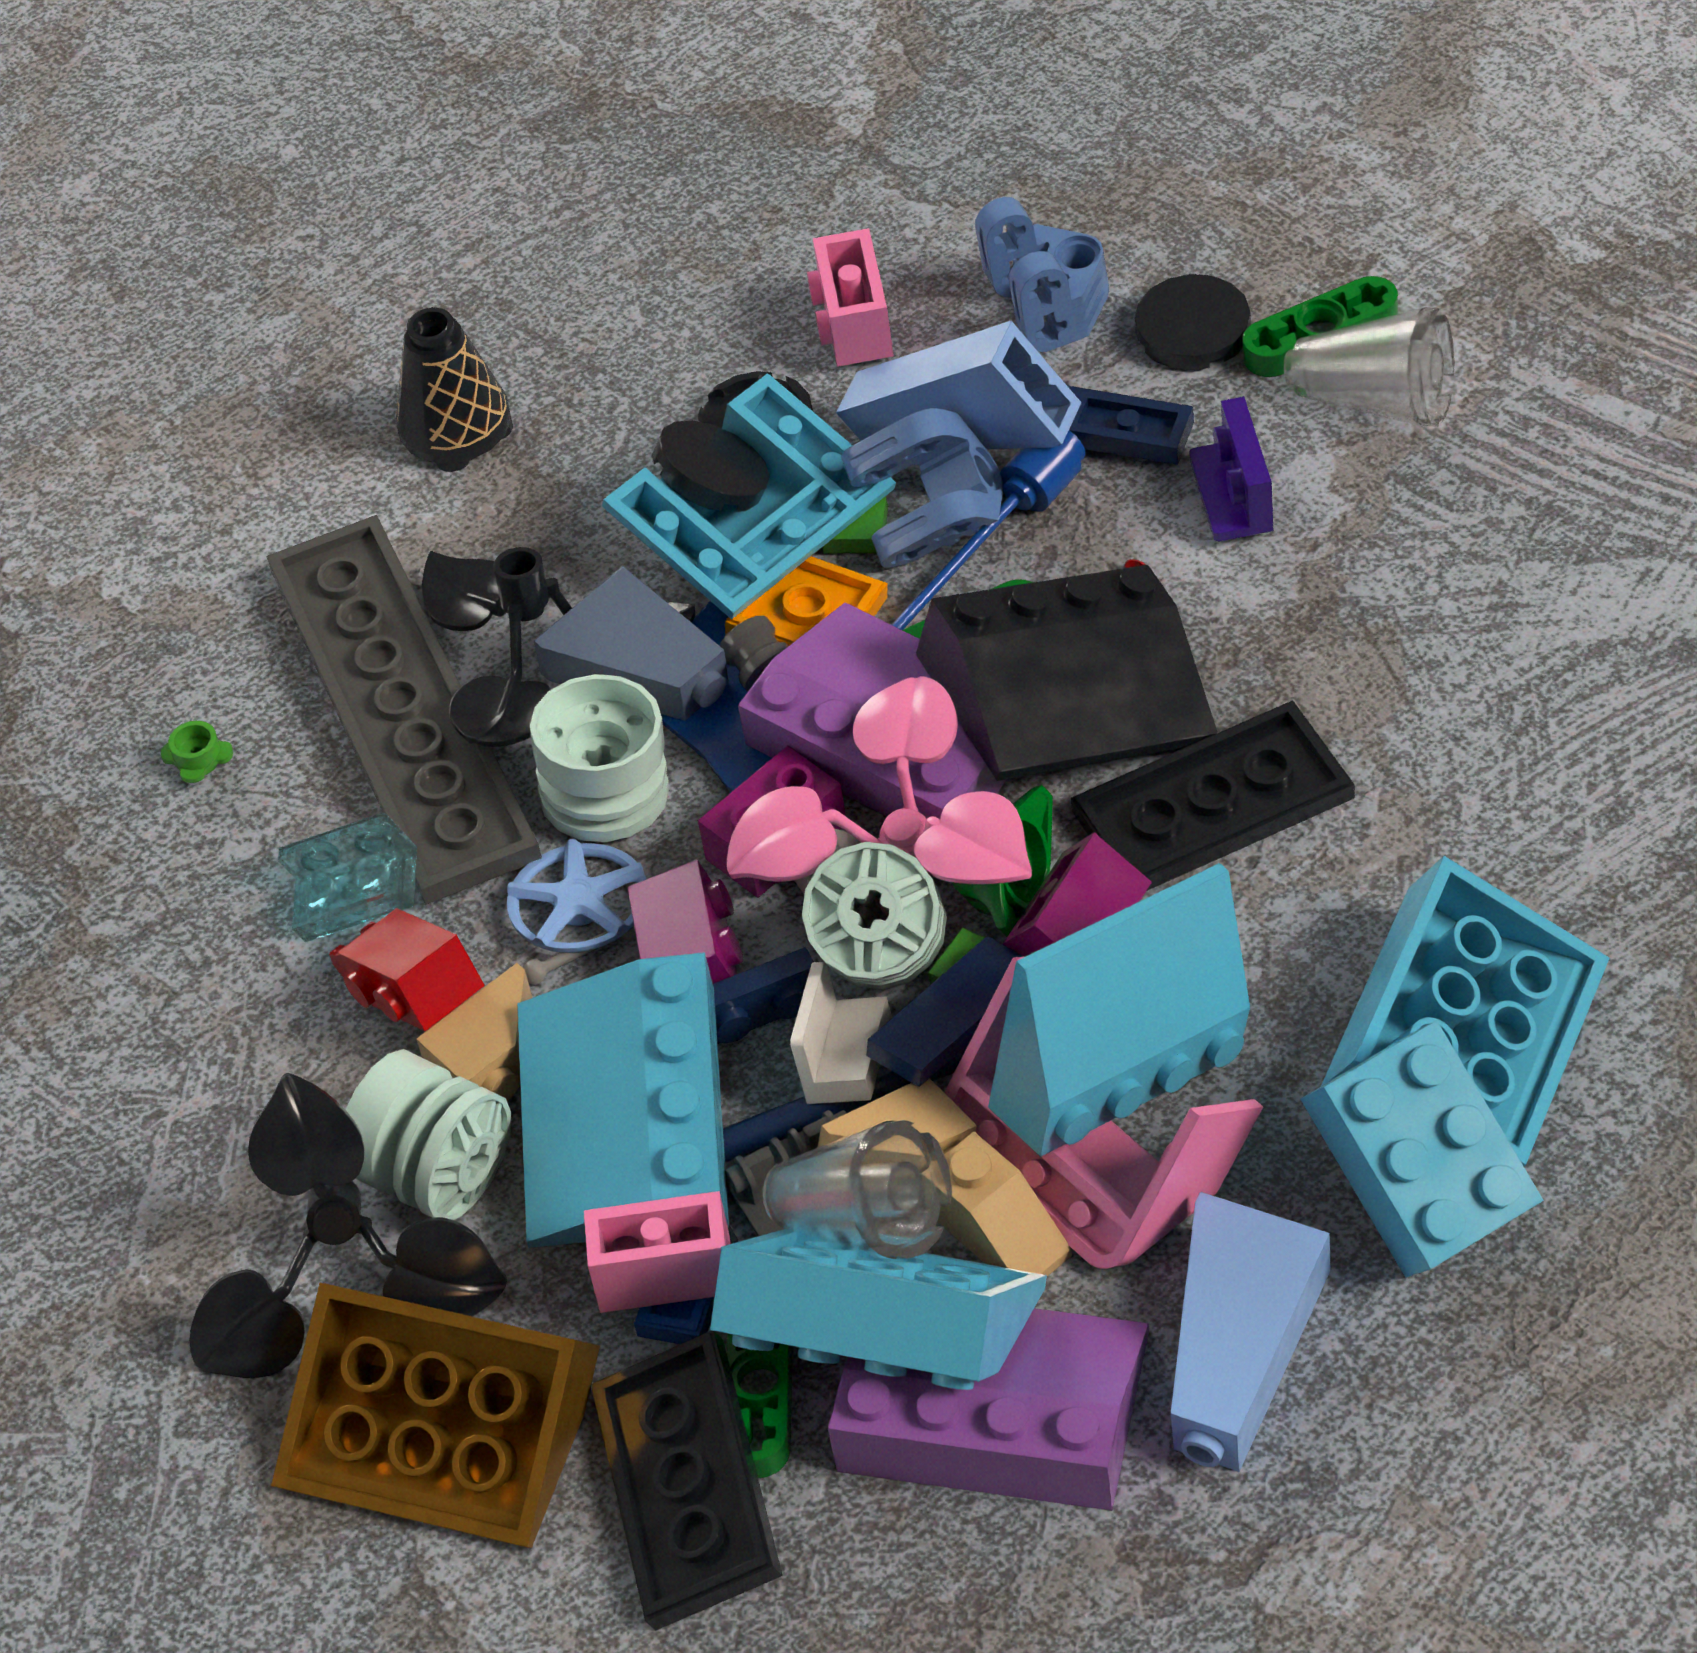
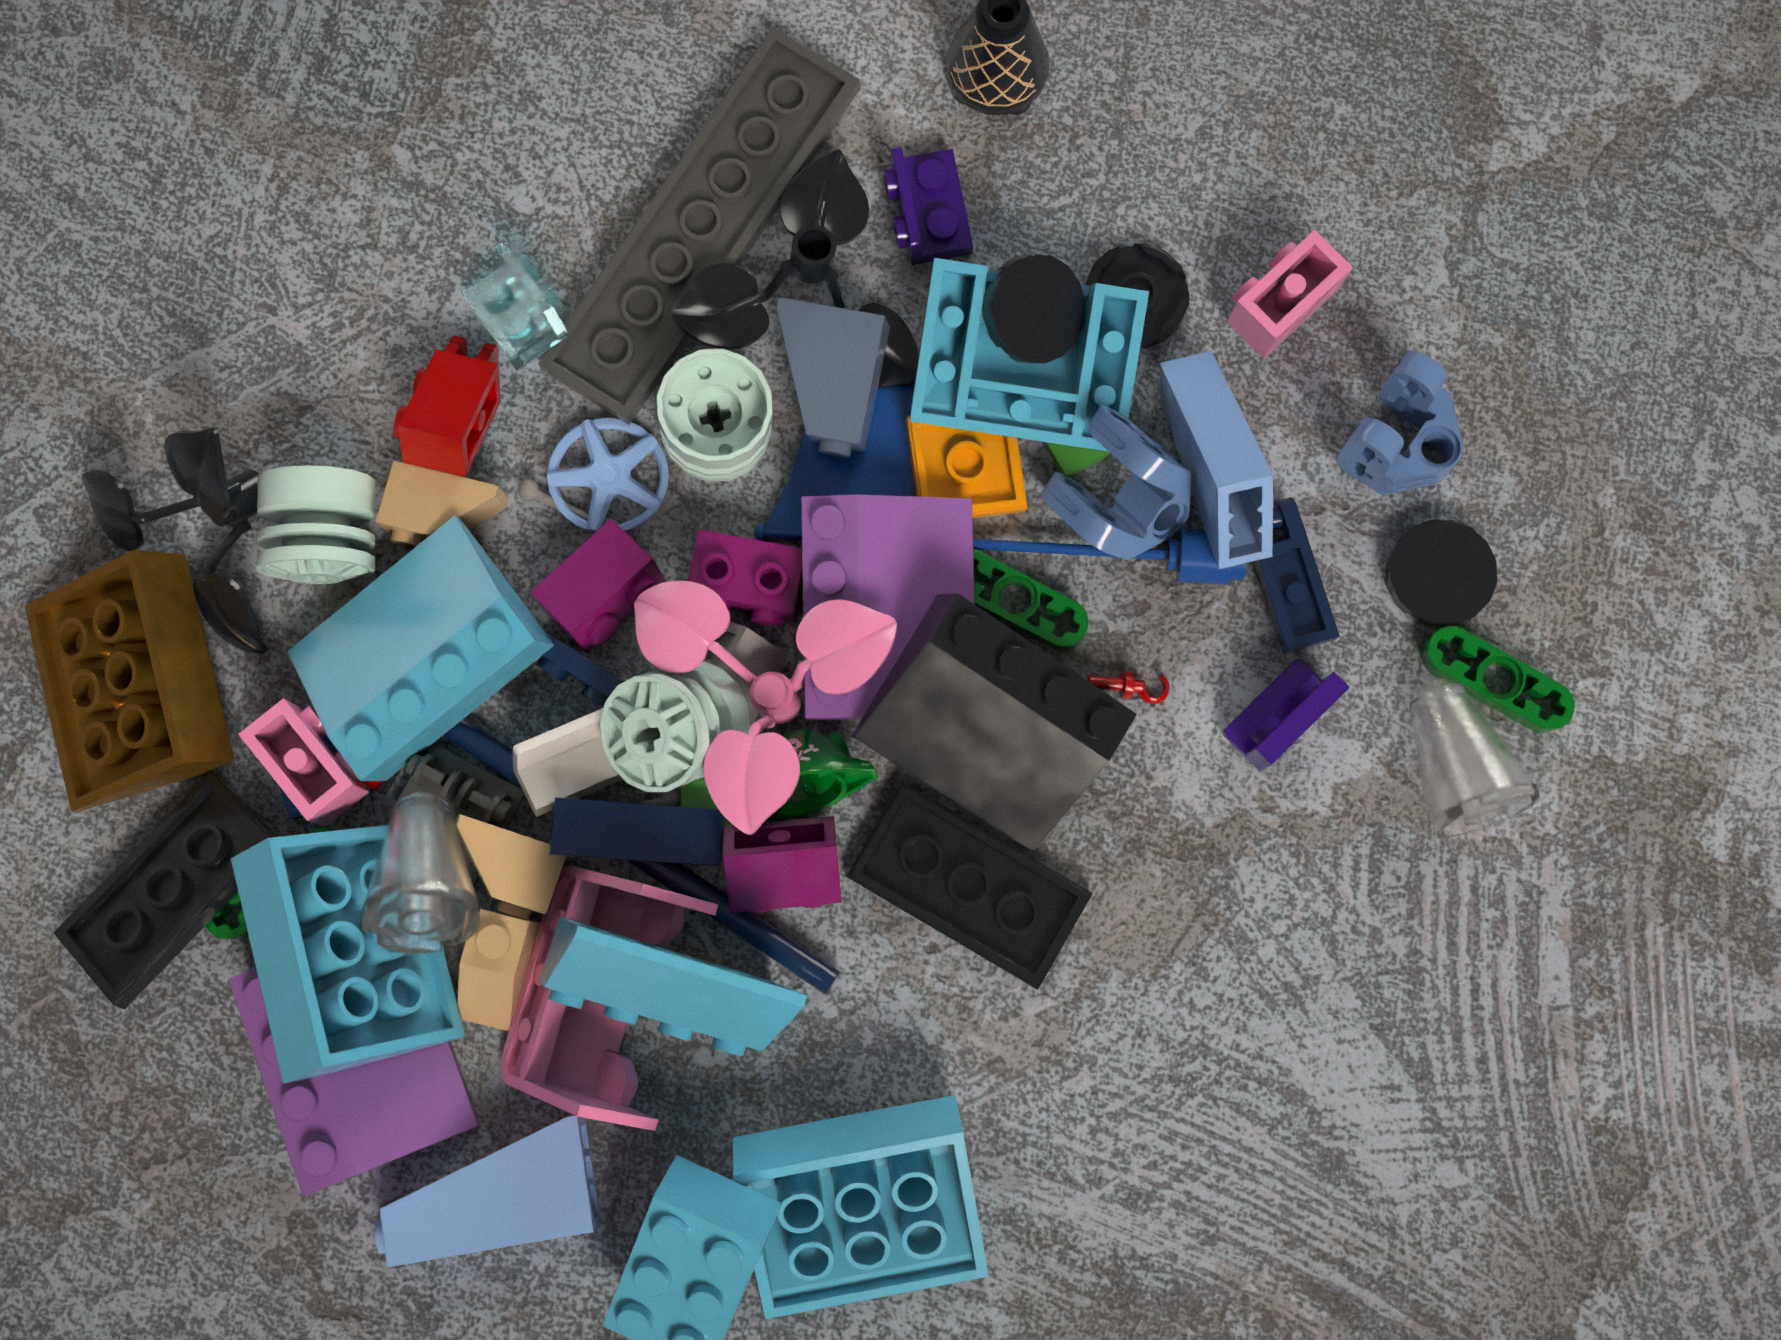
camera: 50 degrees right, 30 degrees up
bright green plate [161,720,233,783] -> none
dark grey wheel [720,616,789,691] -> none
none -> dark purple bracket [883,147,973,265]

